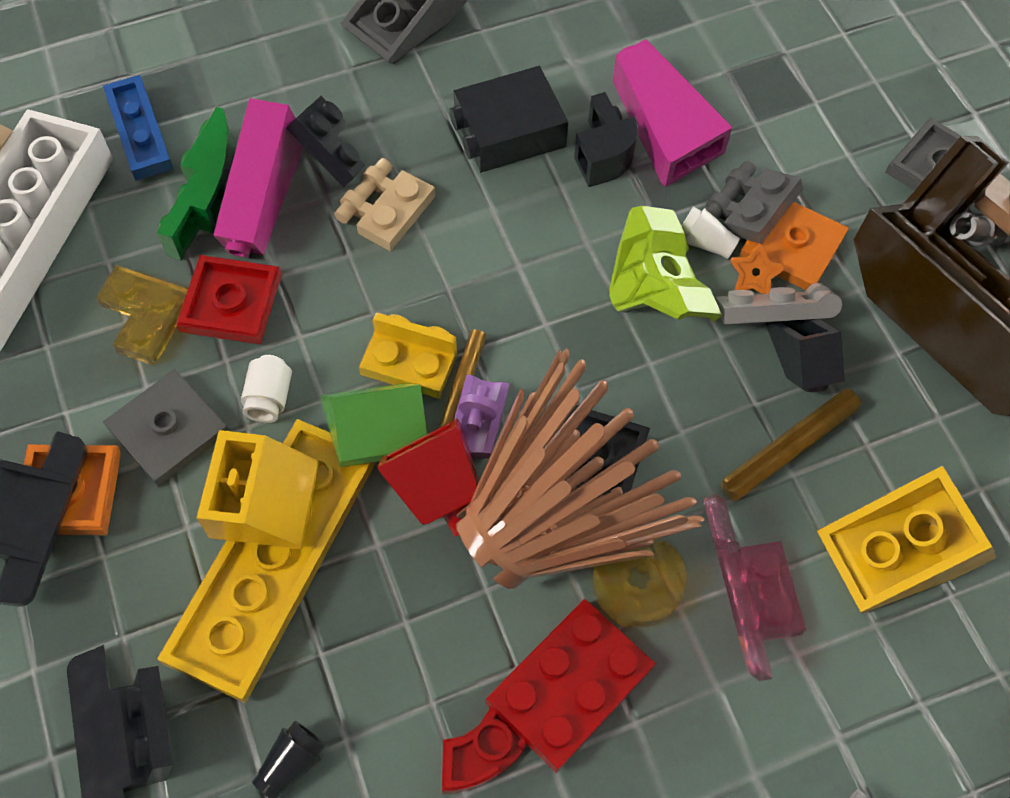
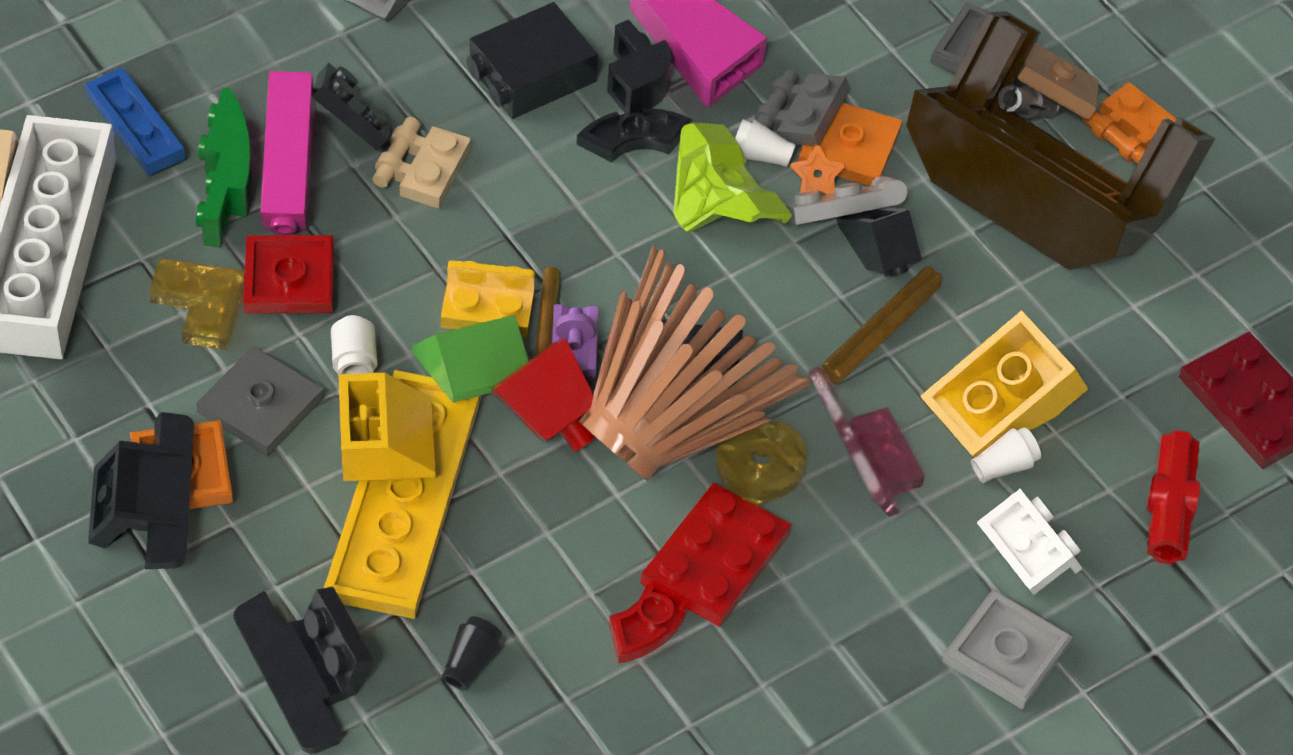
camera: 15 degrees left, 10 degrees down
none -> black tile [576,108,692,163]
none -> white cone [971,427,1041,483]
none -> white bracket [977,489,1083,595]

